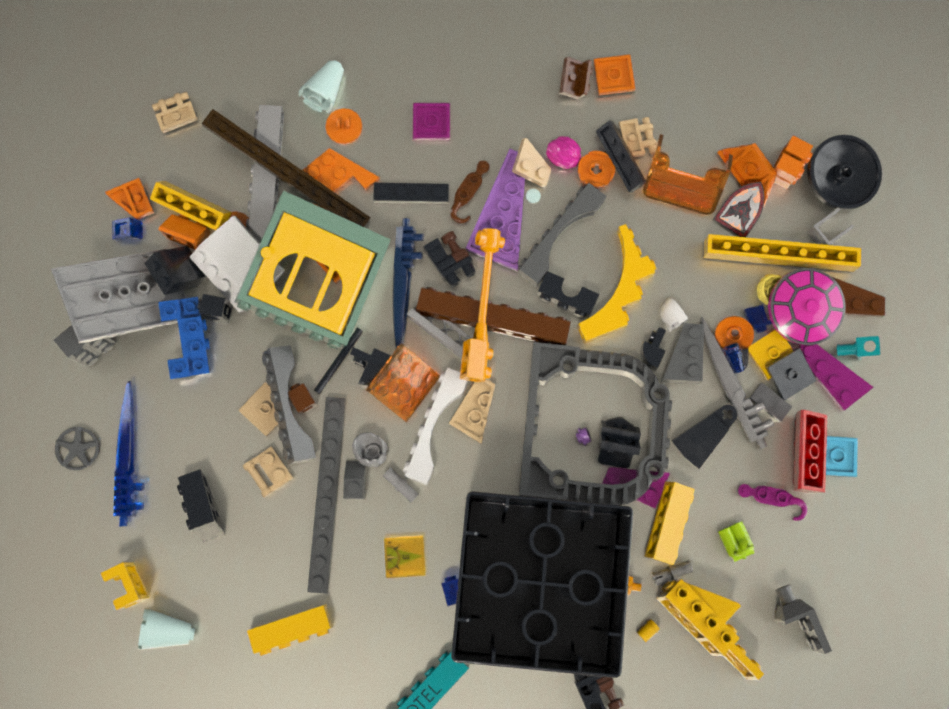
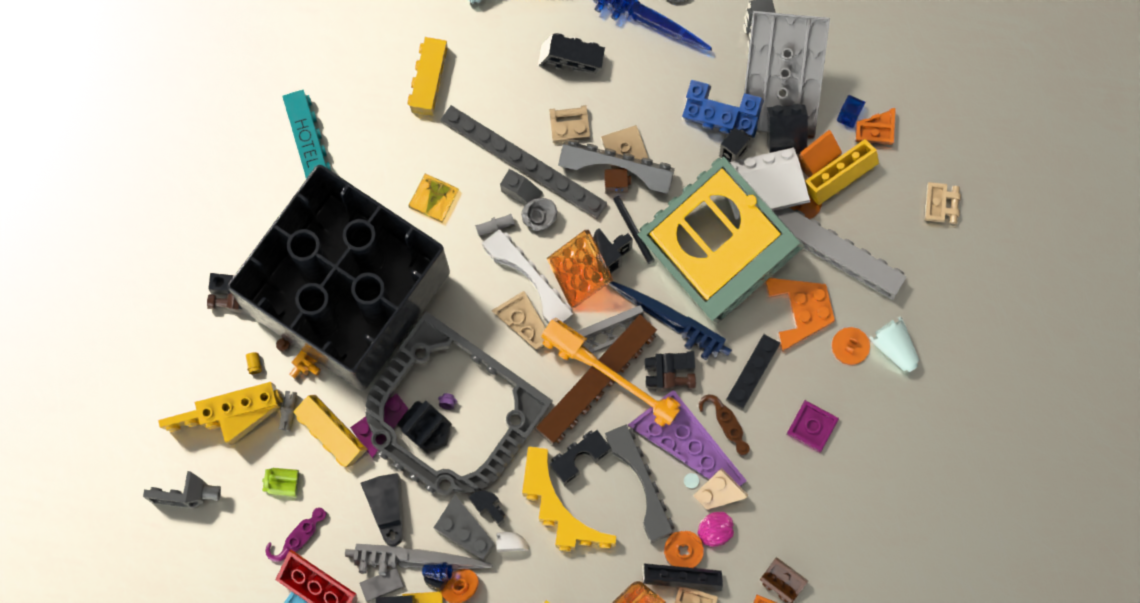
camera: 125 degrees right, 5 degrees down
dark brown plate [202,109,371,227] -> none

